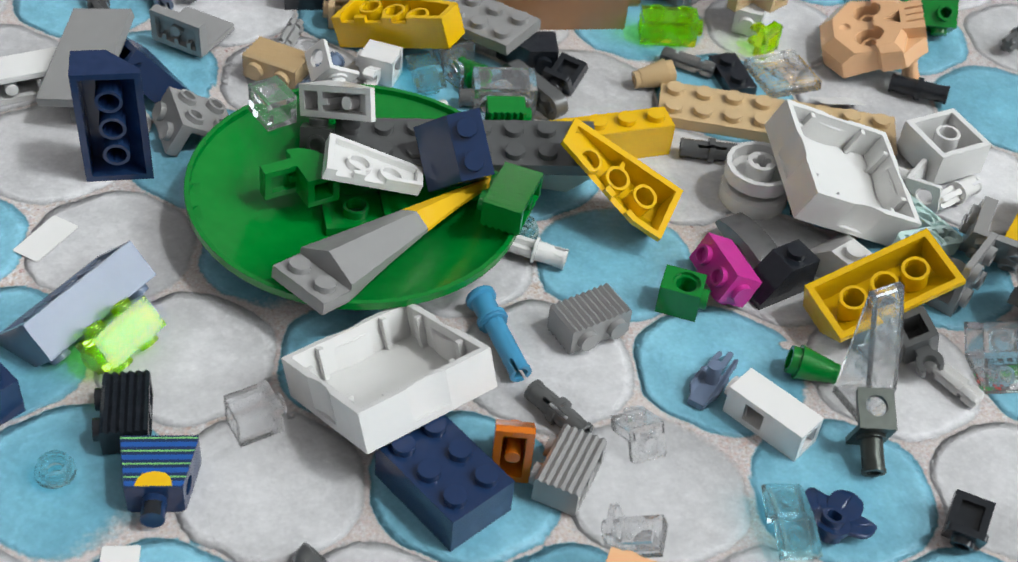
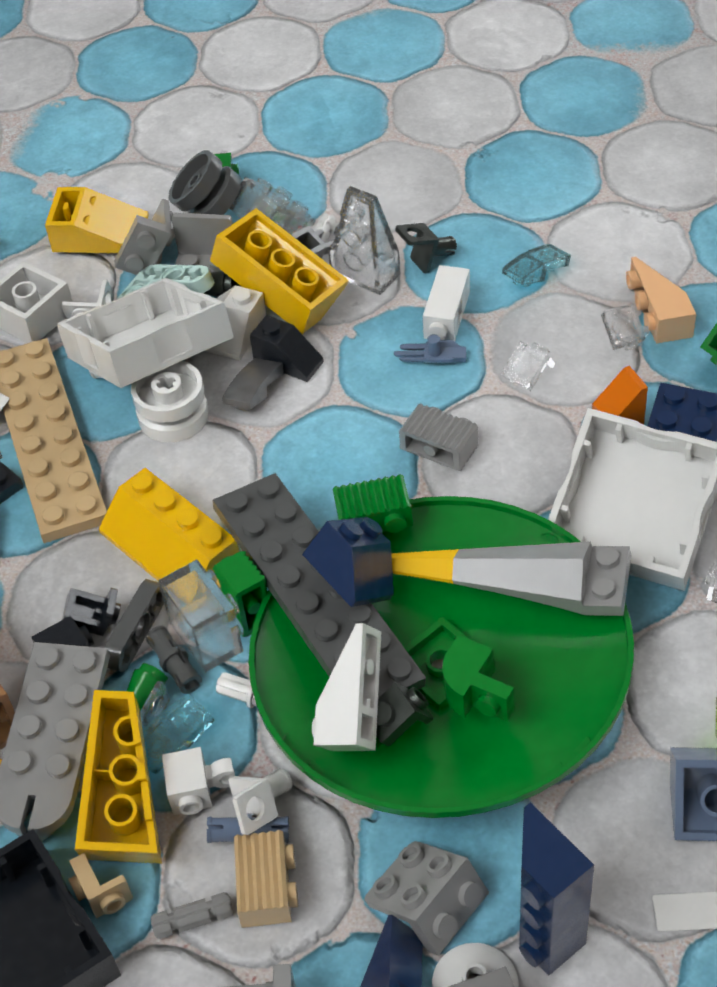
camera: 110 degrees left, 5 degrees up
clear brick [248,75,297,131] -> none
white wing [321,132,423,196] -> none
dark azure pin [465,285,532,382] -> none
dark grey pin [524,379,593,433] -> none
light grey brick [528,423,607,517] -> none
yellow wedge [560,118,683,242] -> none
tan cone [631,58,677,89] -> none
green brick [655,264,711,322] -> none
dark grey pin [679,137,740,163] -> none
dark pink brick [689,232,762,308] -> none
green cone [784,345,841,384] -> none
dark blue plate [802,487,877,544] -> none
white axle [932,174,982,211] -> none
black bracket [941,489,996,551] -> none

